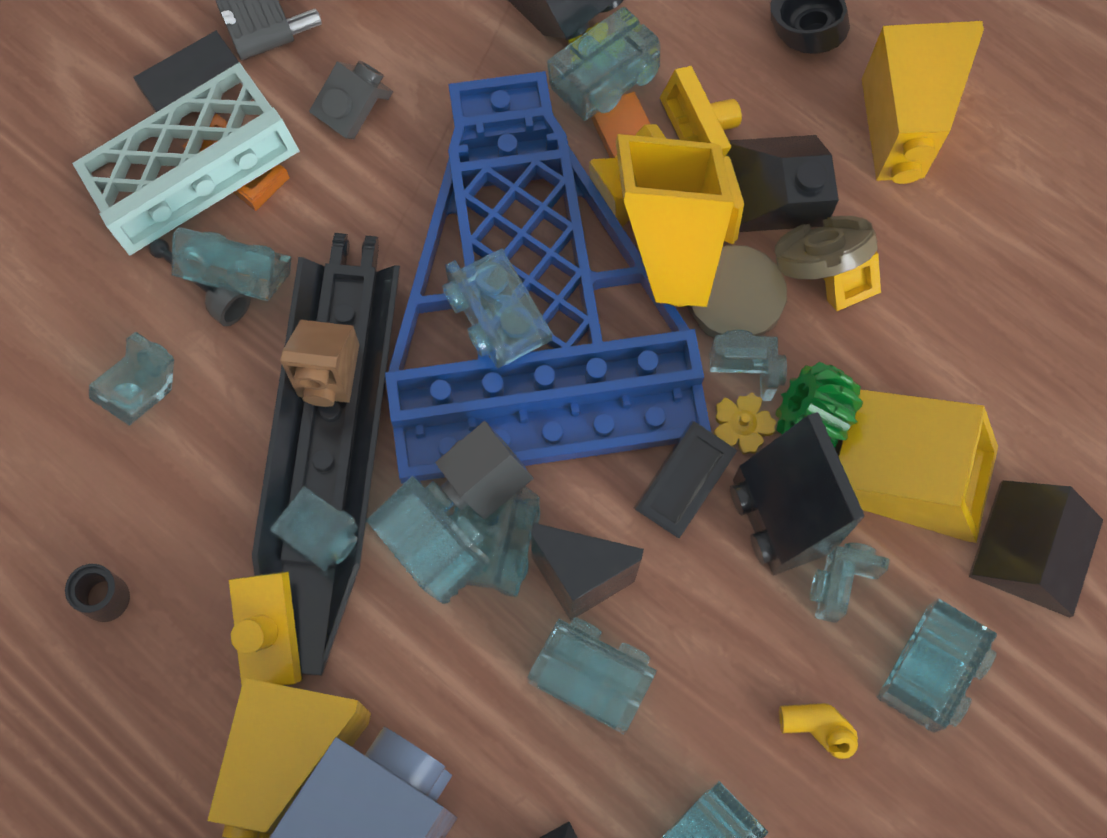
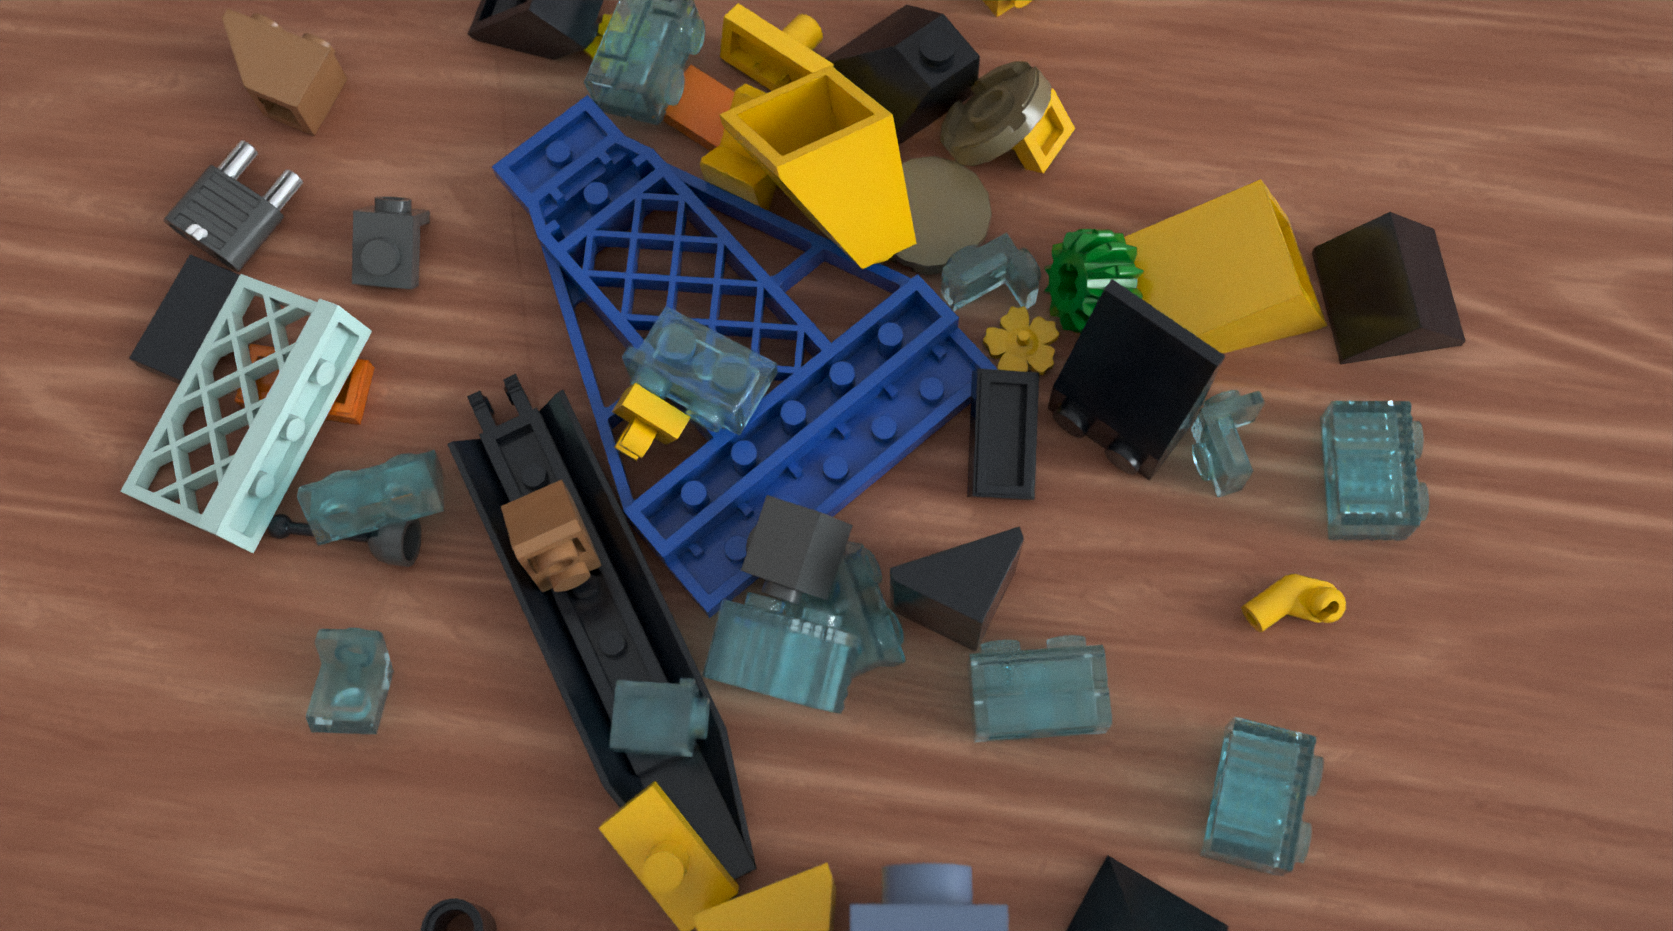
camera: 25 degrees left, 0 degrees up
none -> yellow tile [612,383,691,461]

